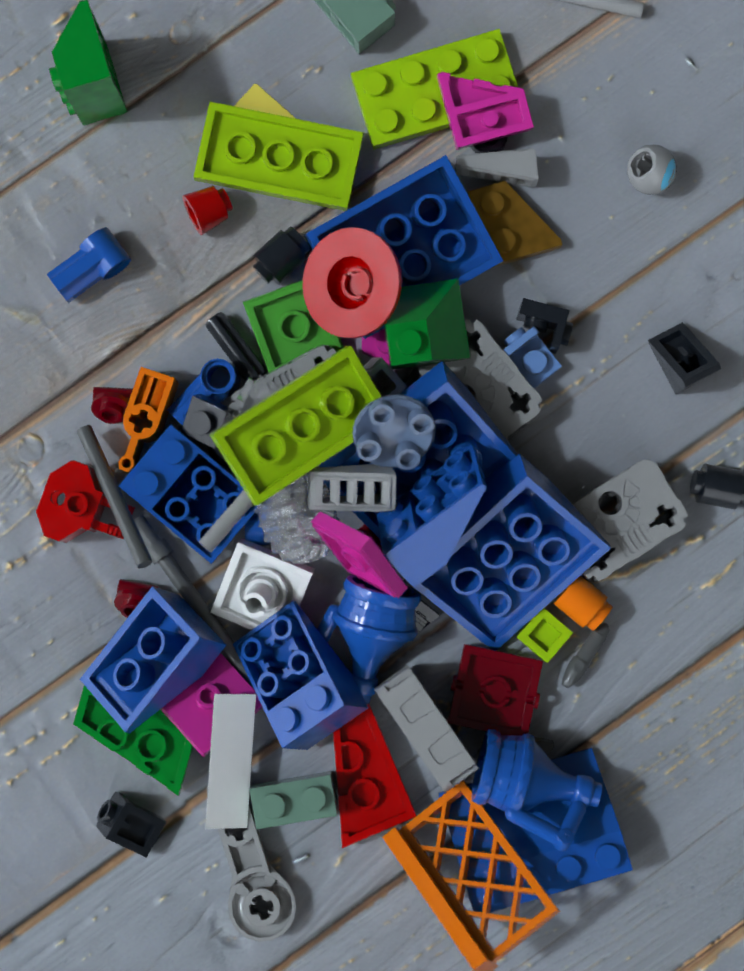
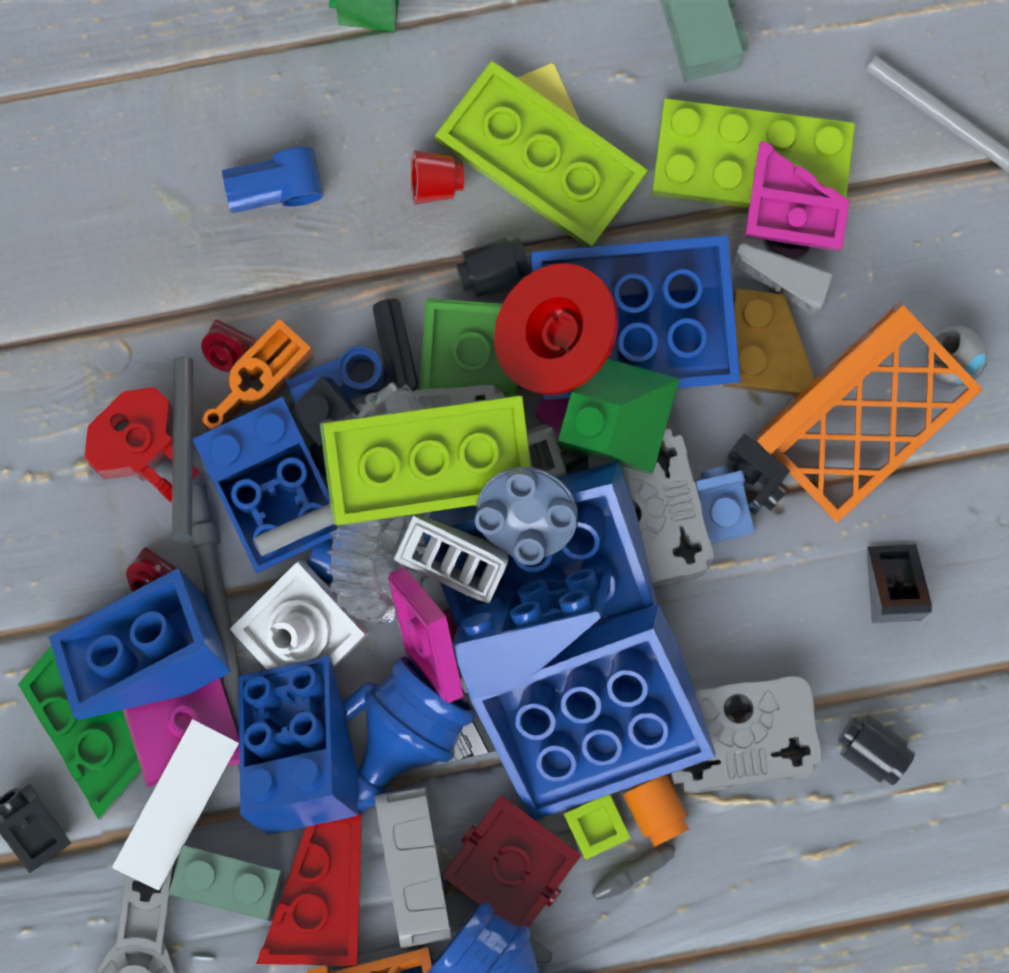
camera: 20 degrees right, 5 degrees down
none -> orange fence [755,301,983,523]

